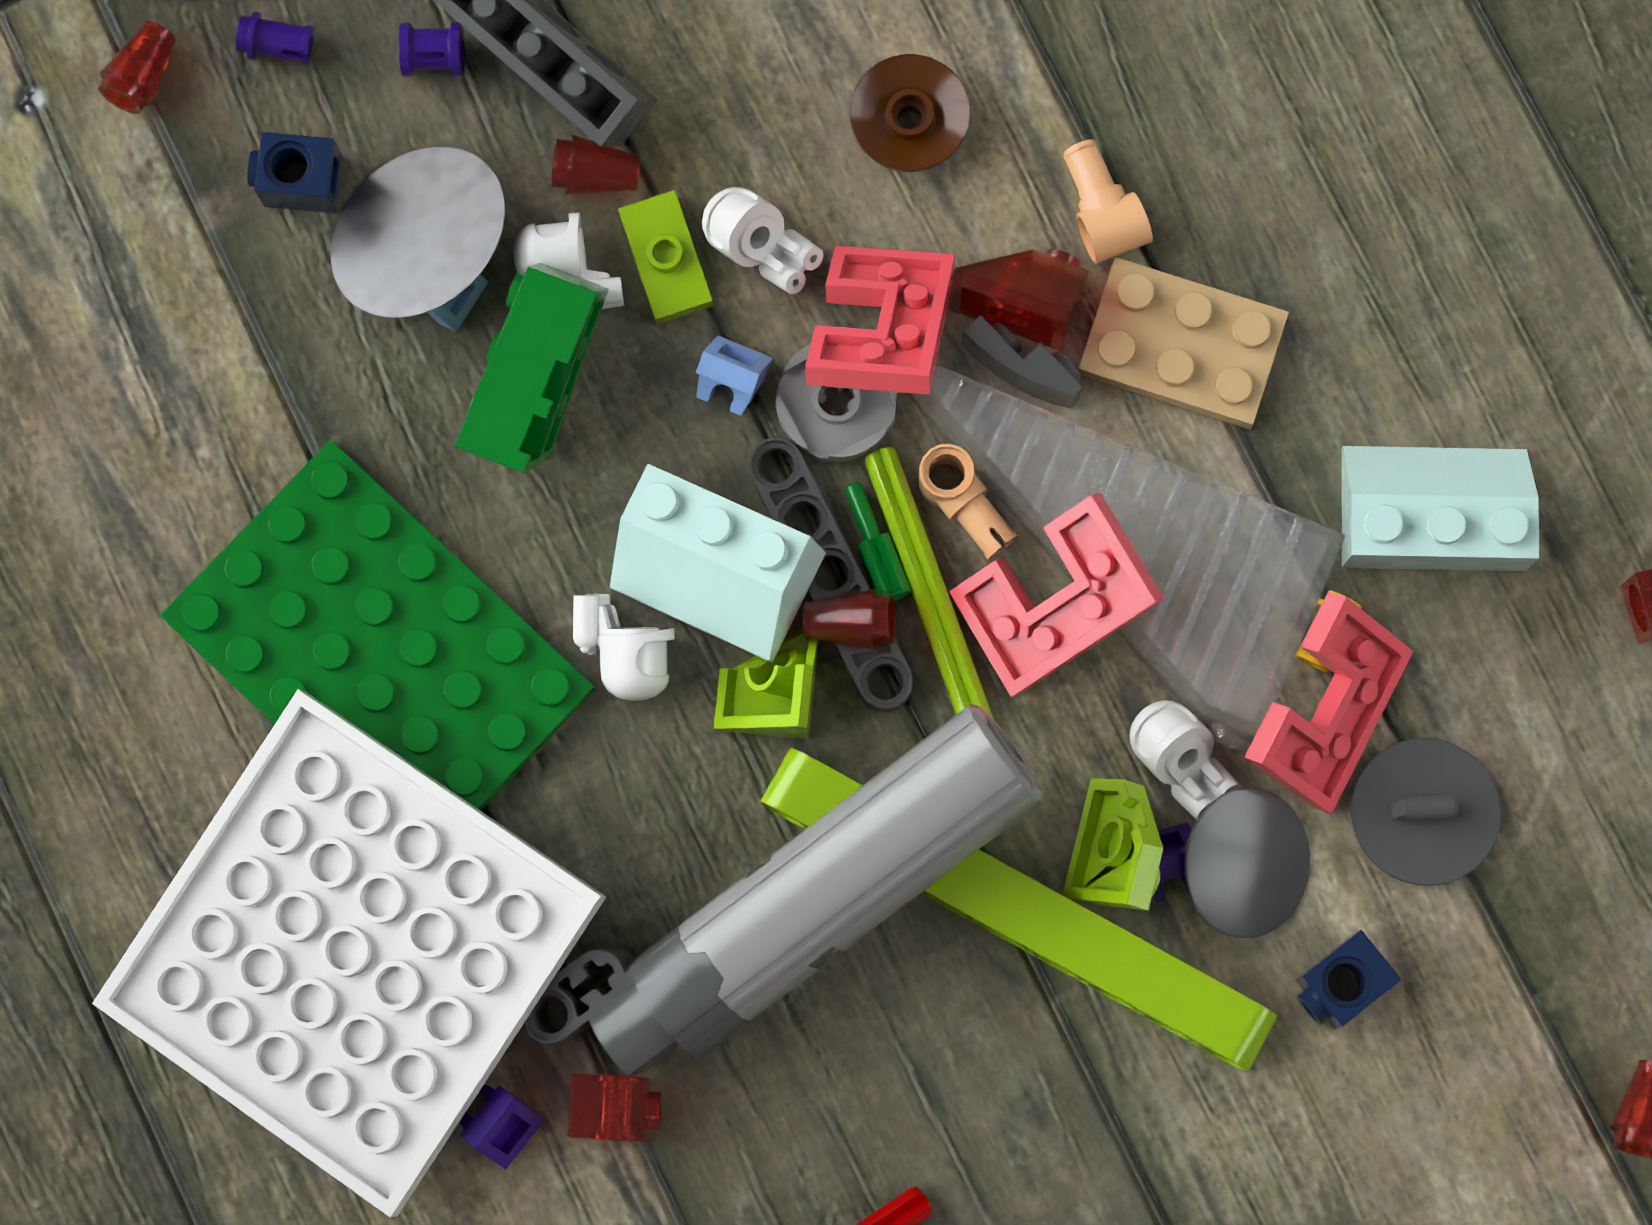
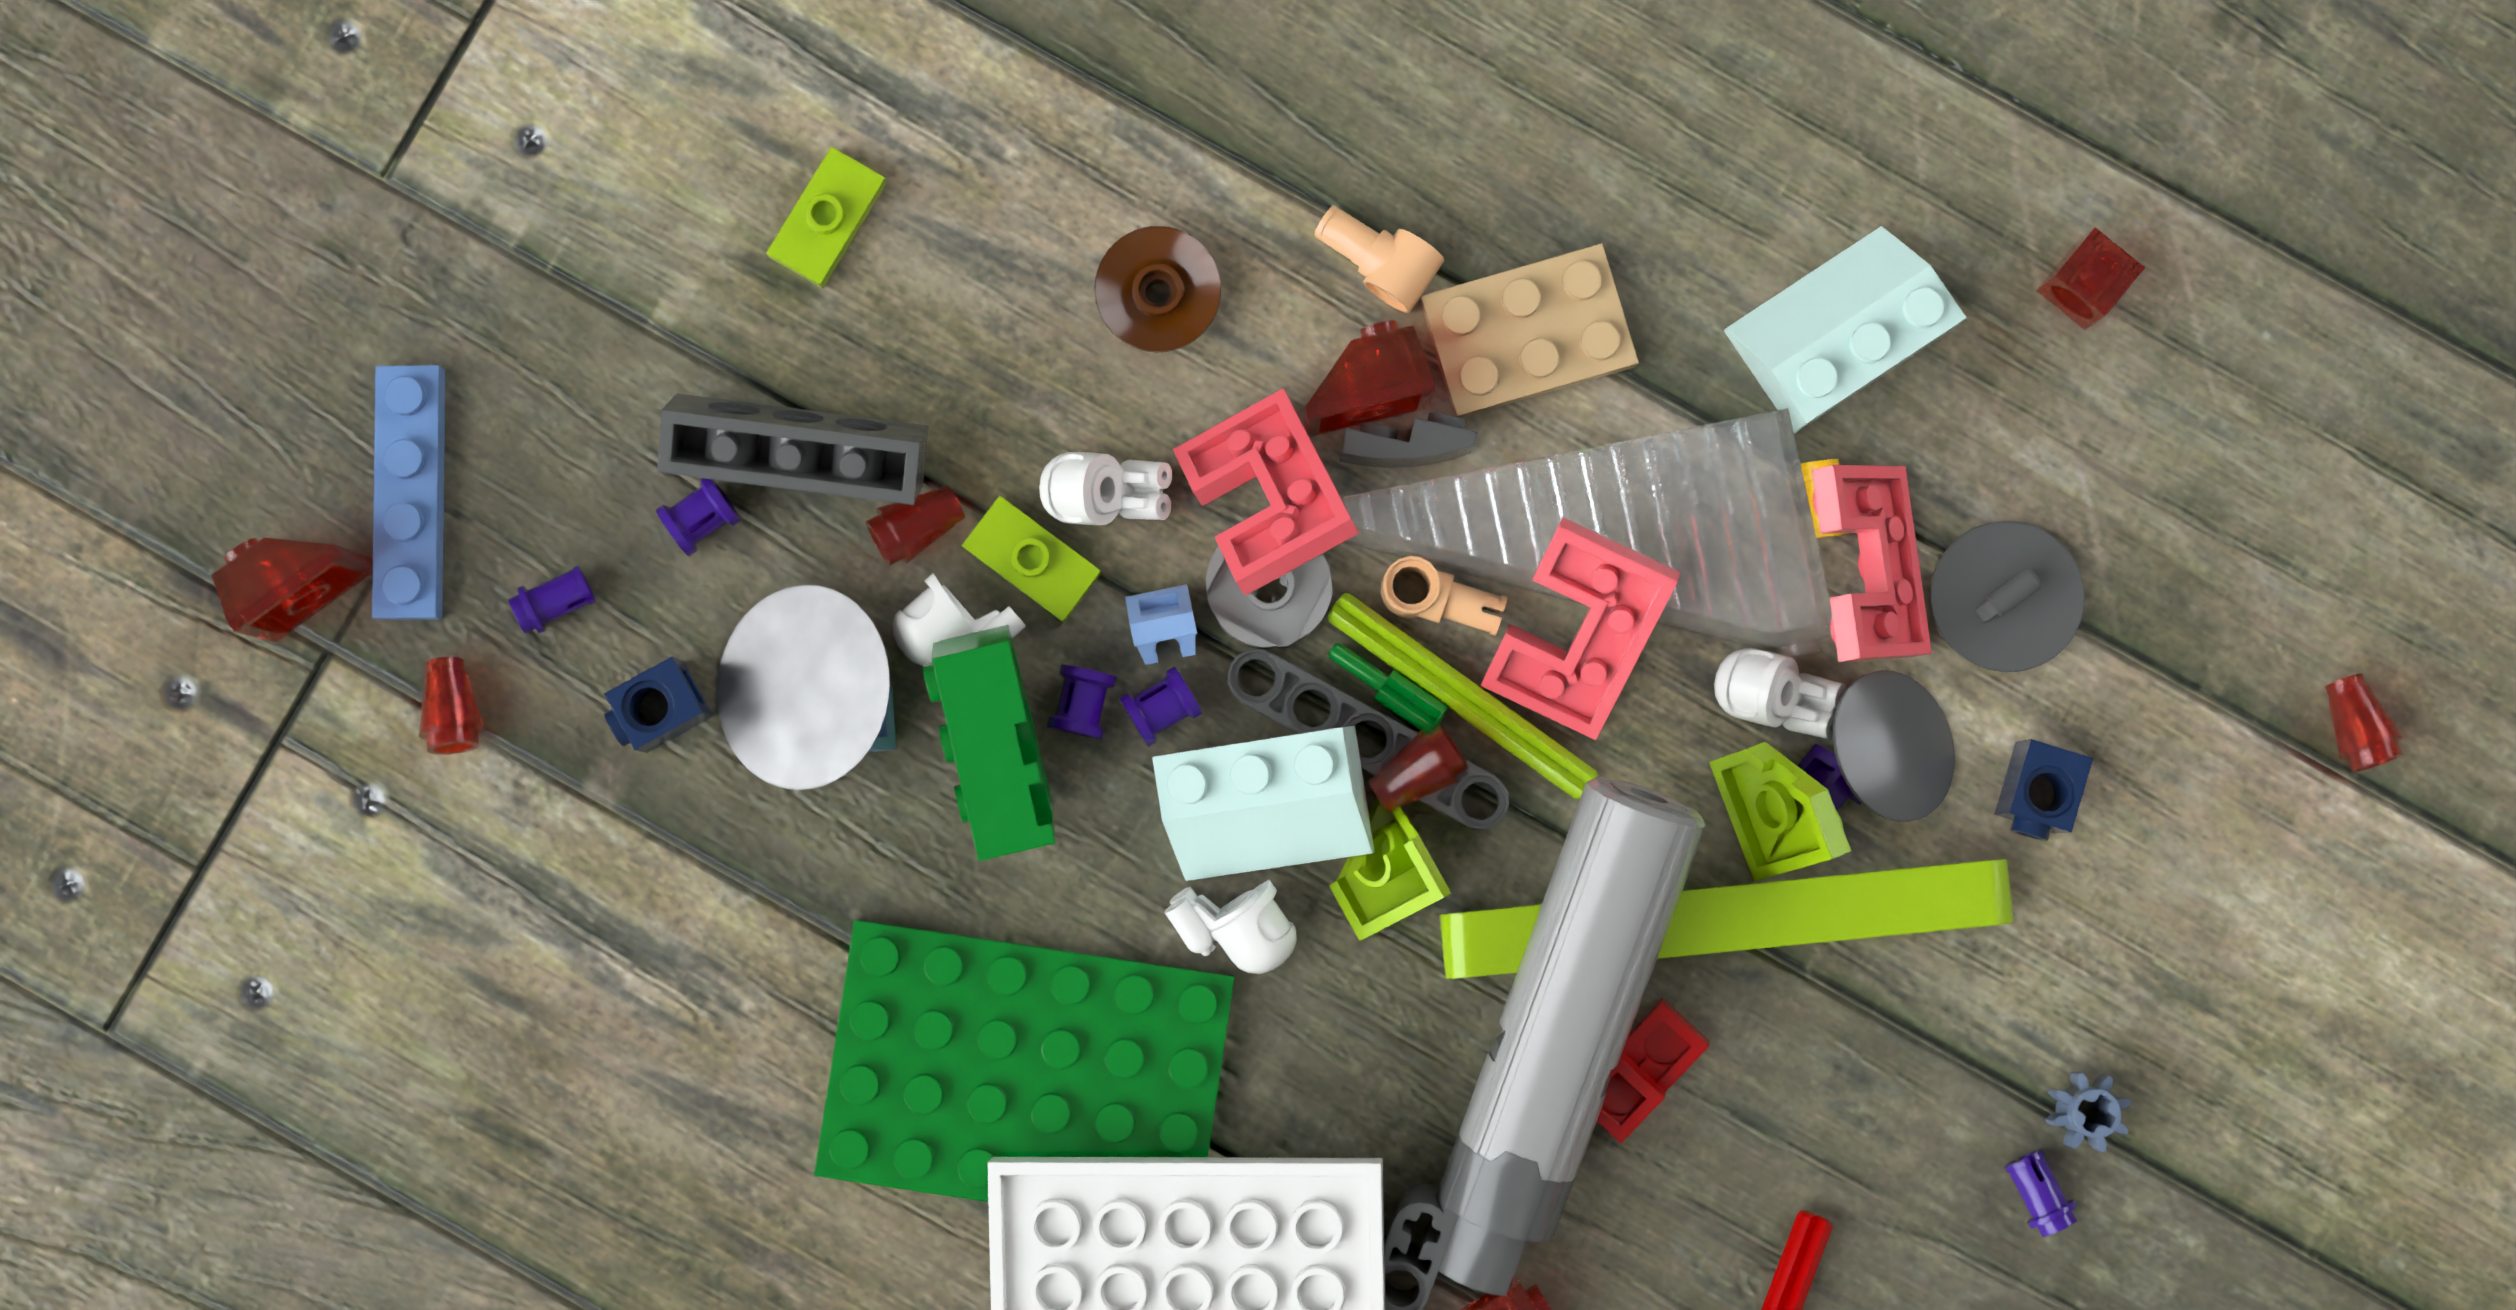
camera: 40 degrees left, 5 degrees up
none -> dark purple bush [1047,664,1116,739]
none -> dark purple bush [1119,666,1202,747]
none -> red slope [1597,998,1710,1143]

